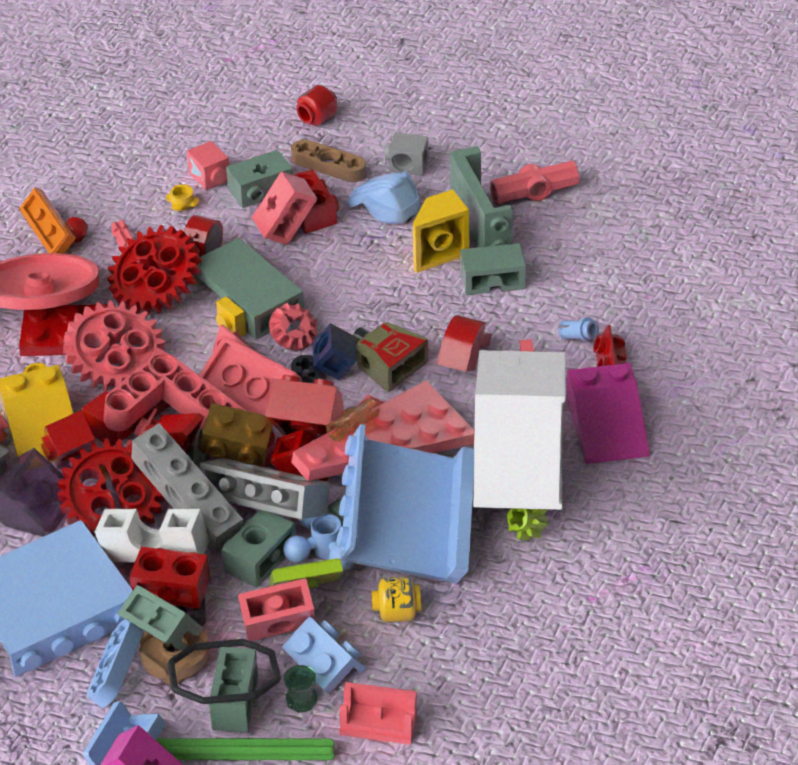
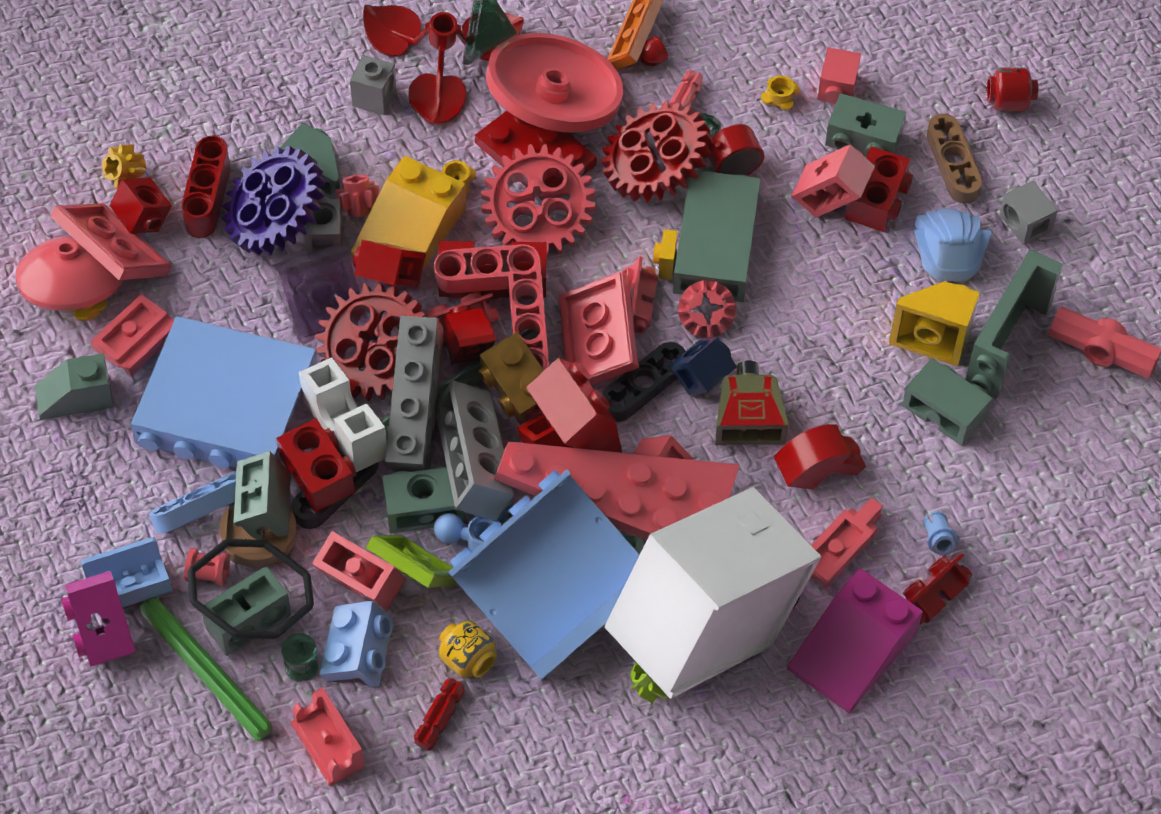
camera: 45 degrees right, 15 degrees up
clear orange pin [327,399,380,441] -> none
none -> coral bush [184,548,230,587]
none -> red axle [414,678,465,751]

